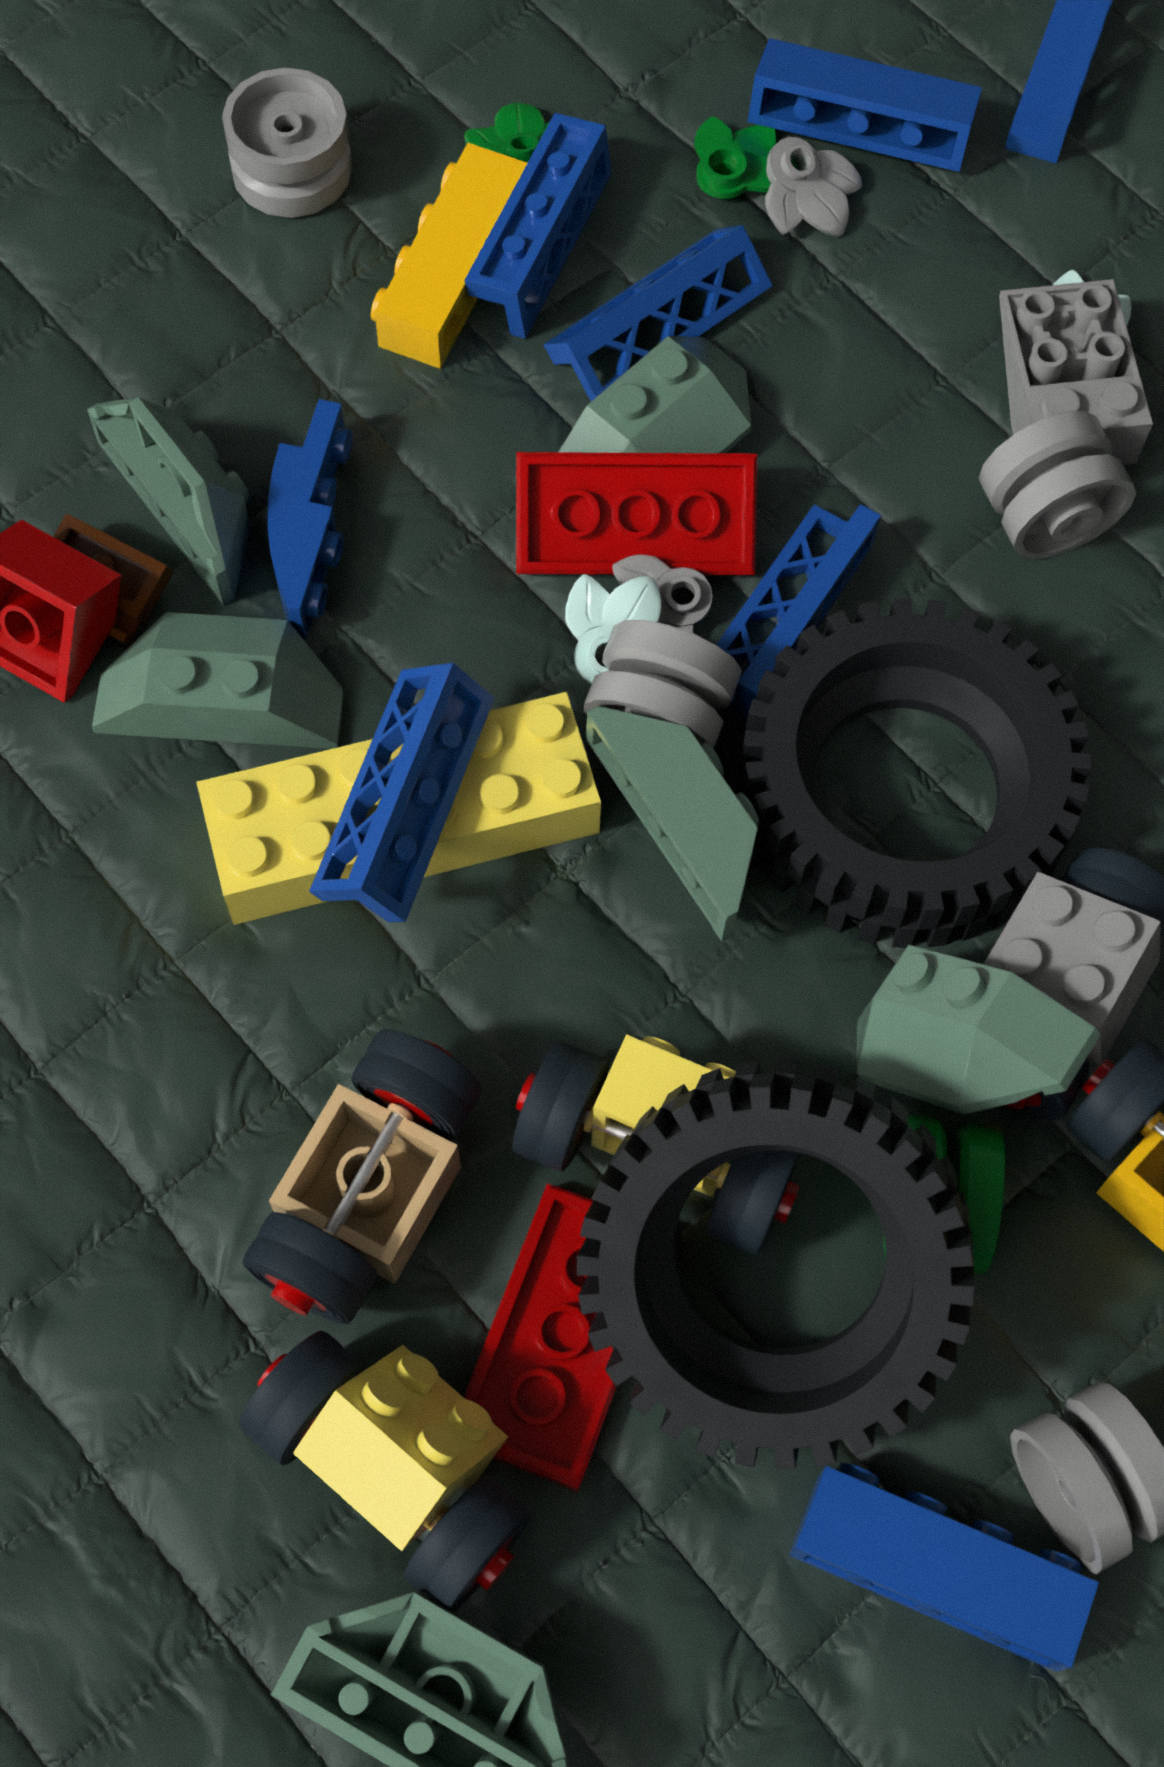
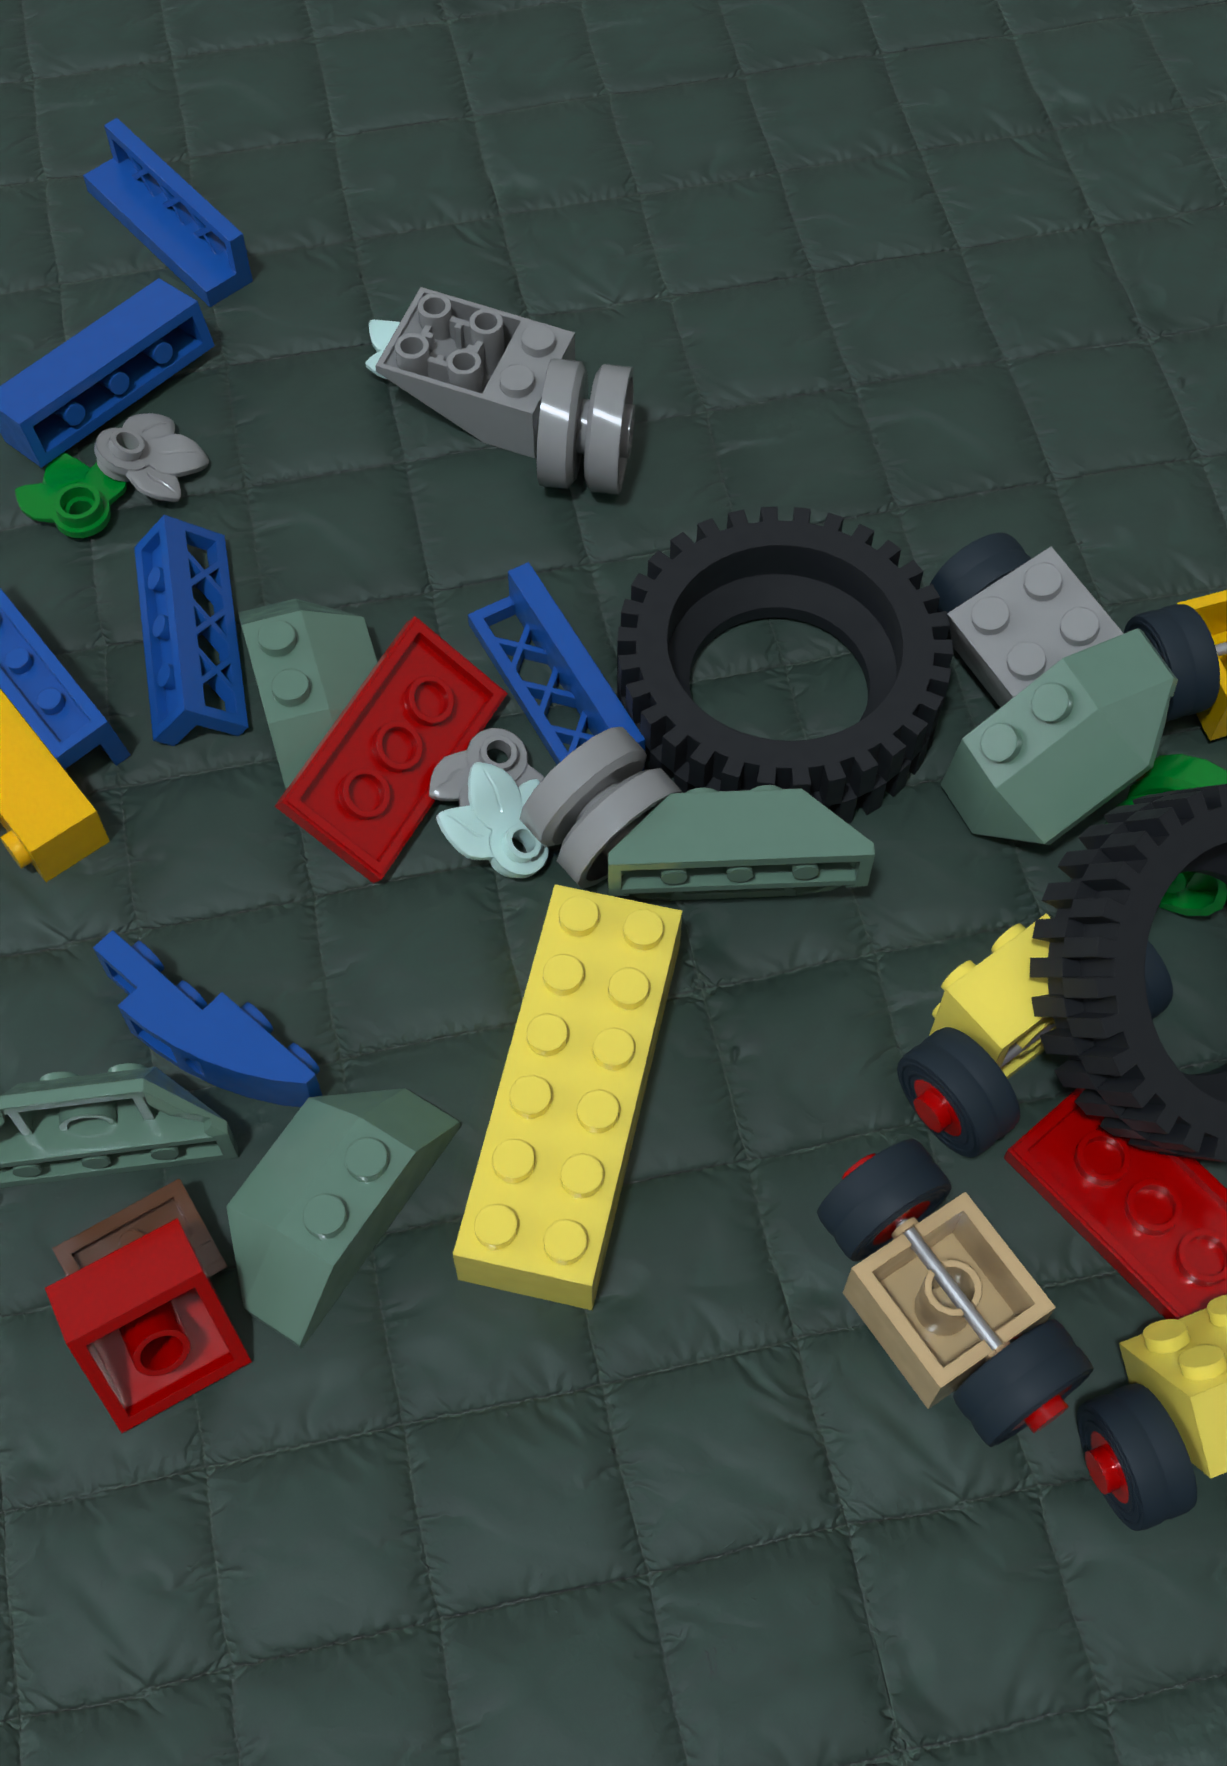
camera: 60 degrees left, 5 degrees down
blue fence [309,663,495,922] -> none

